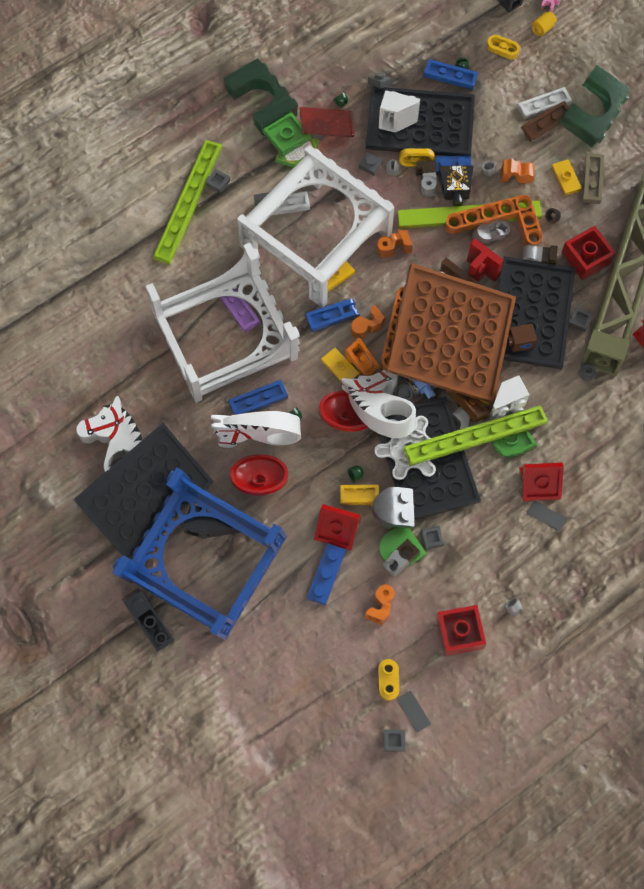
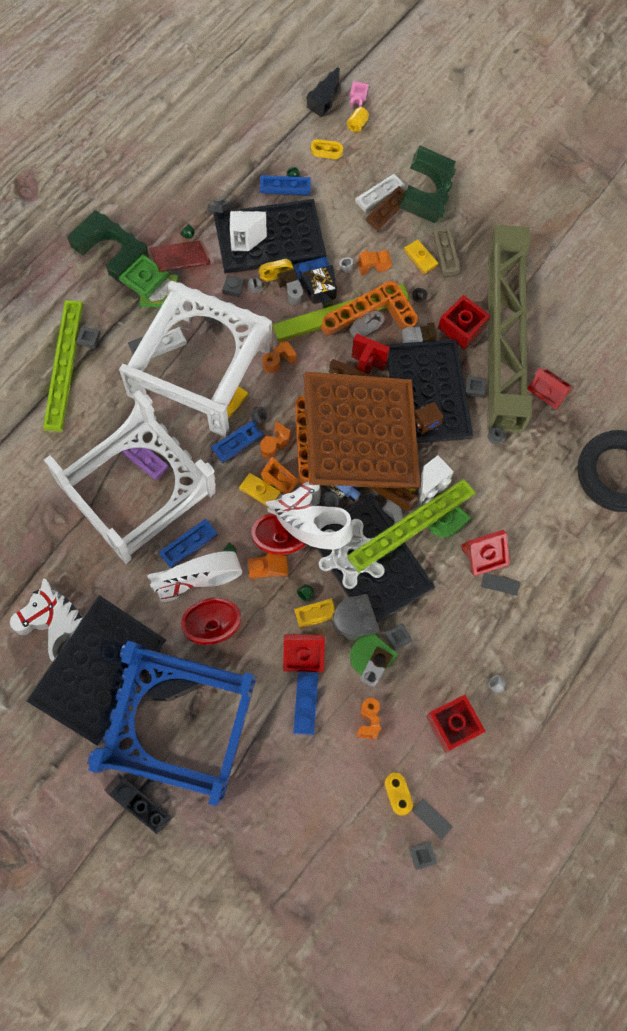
camera: 20 degrees left, 0 degrees up
none -> orange slope [248,553,288,579]
none -> dark grey plate [251,406,268,424]

